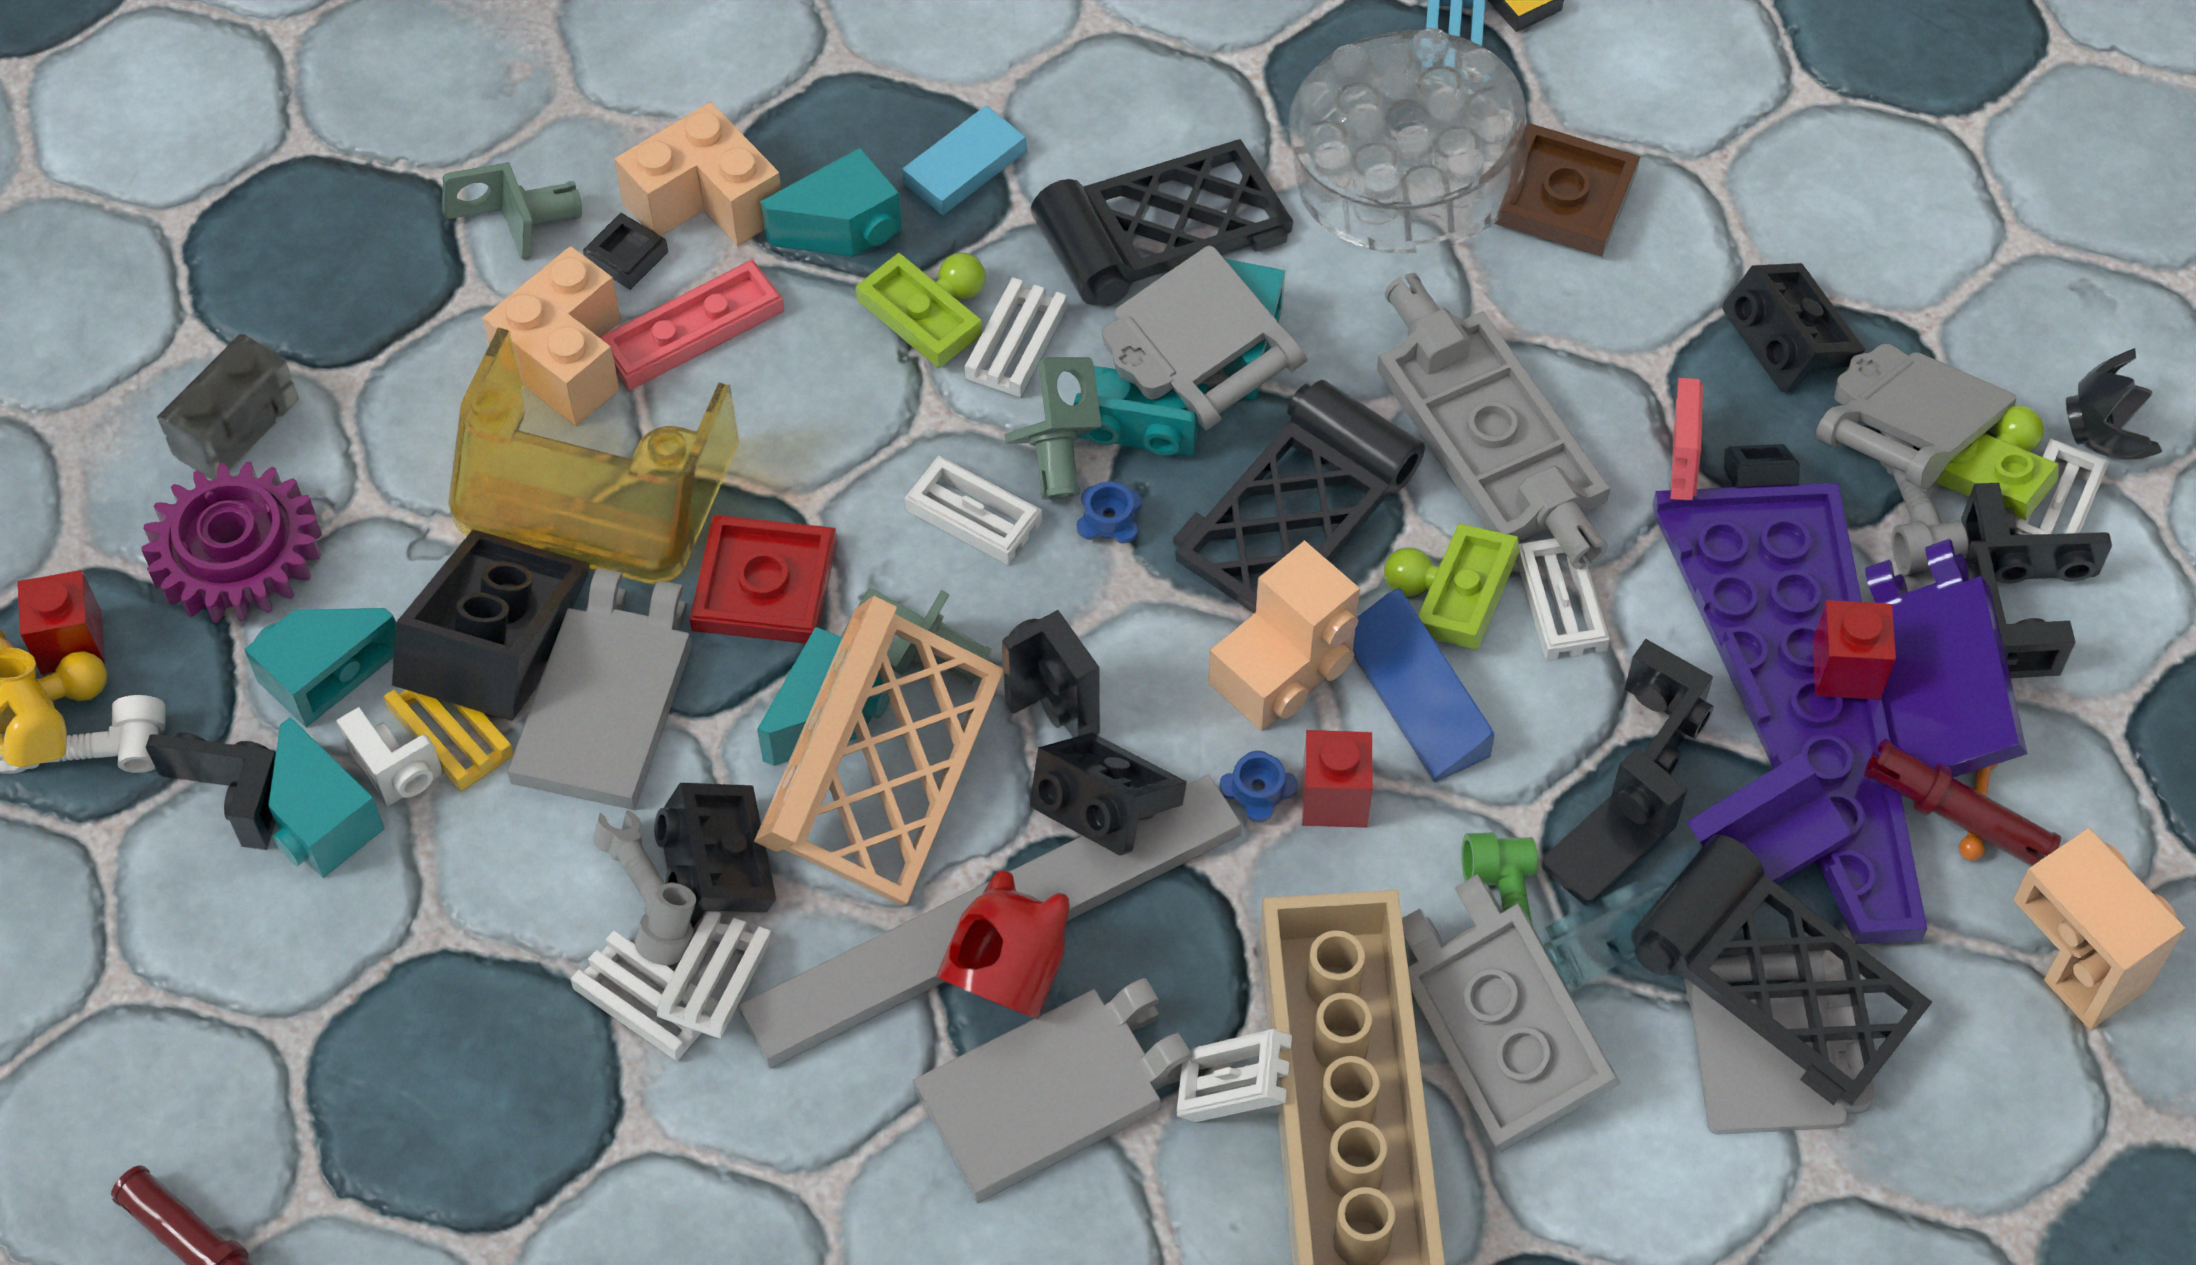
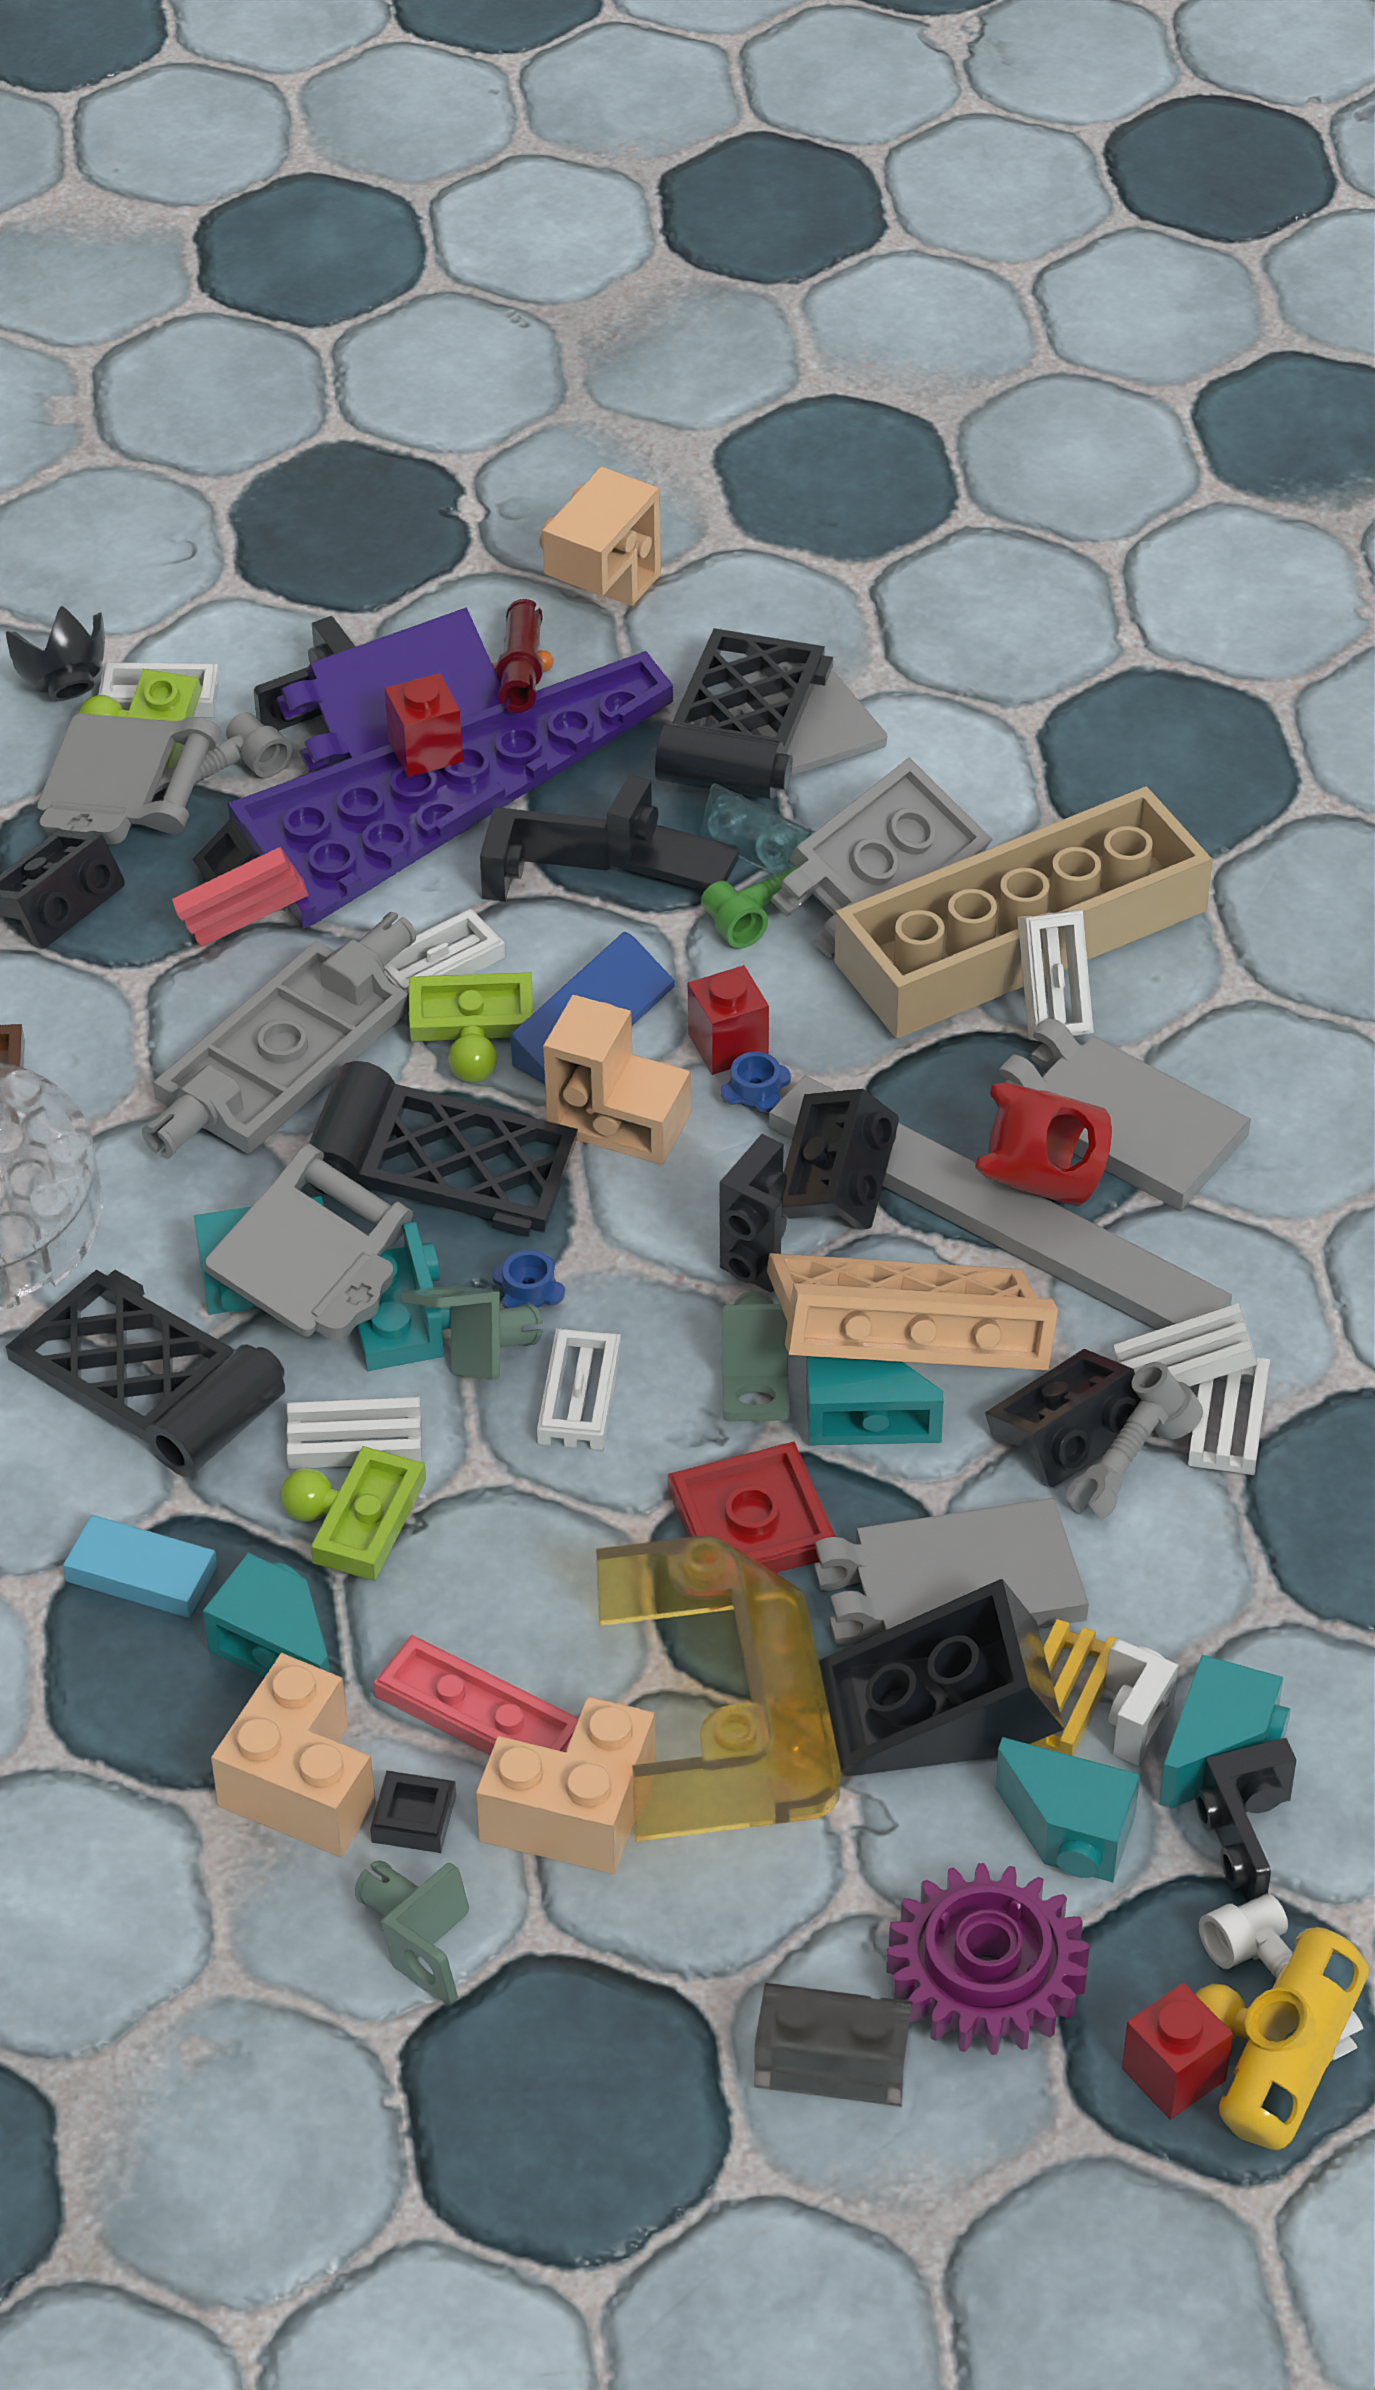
camera: 115 degrees left, 10 degrees down
dark purple panel [1686,752,1852,884] -> none
black bracket [1961,483,2112,584] -> none

